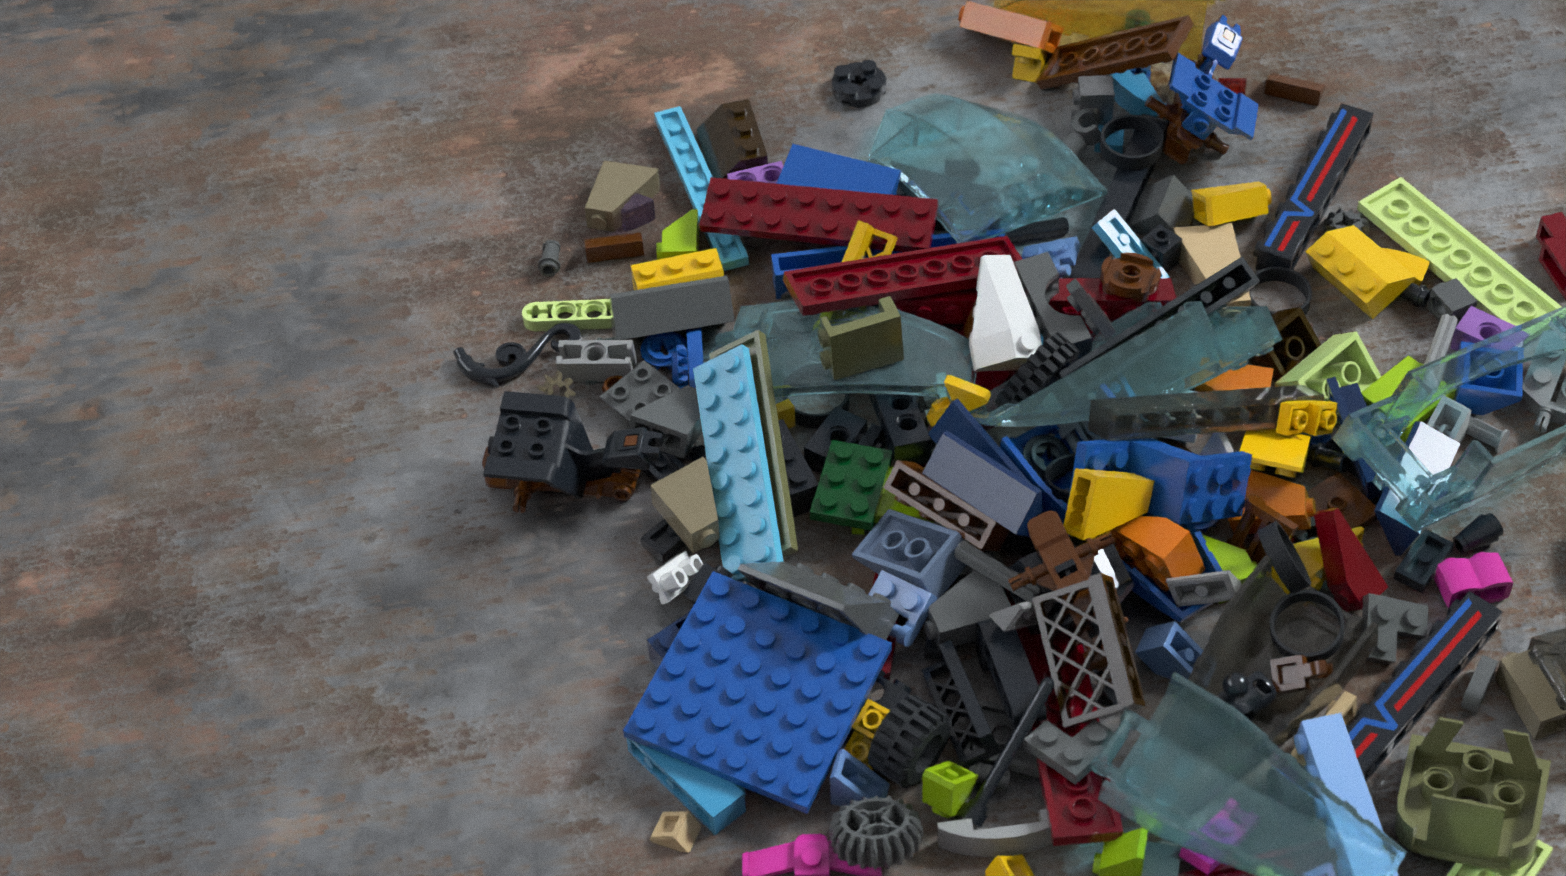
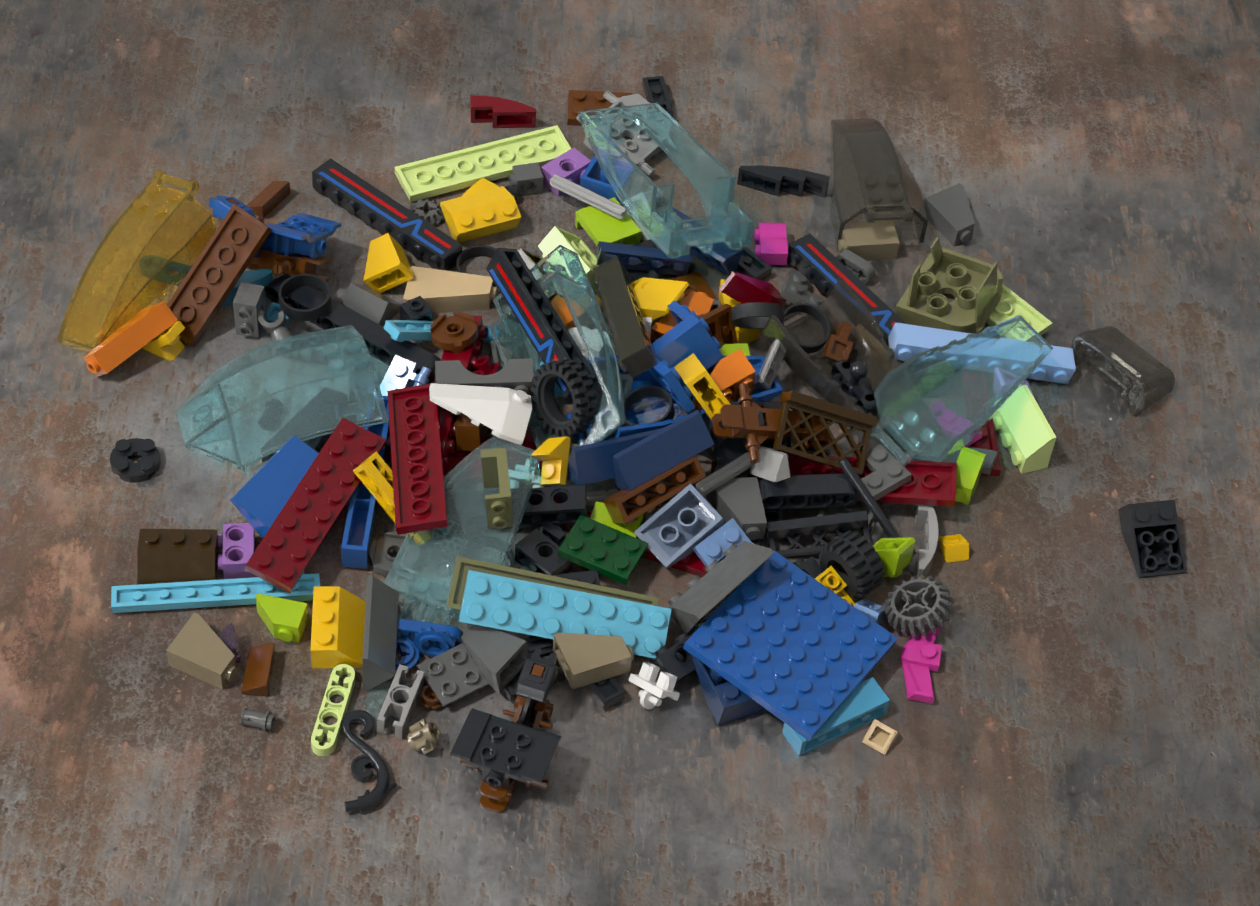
camera: 85 degrees left, 0 degrees up
dark grey plate [1066,278,1116,340] -> none
yellow slope [1276,400,1338,436] -> none

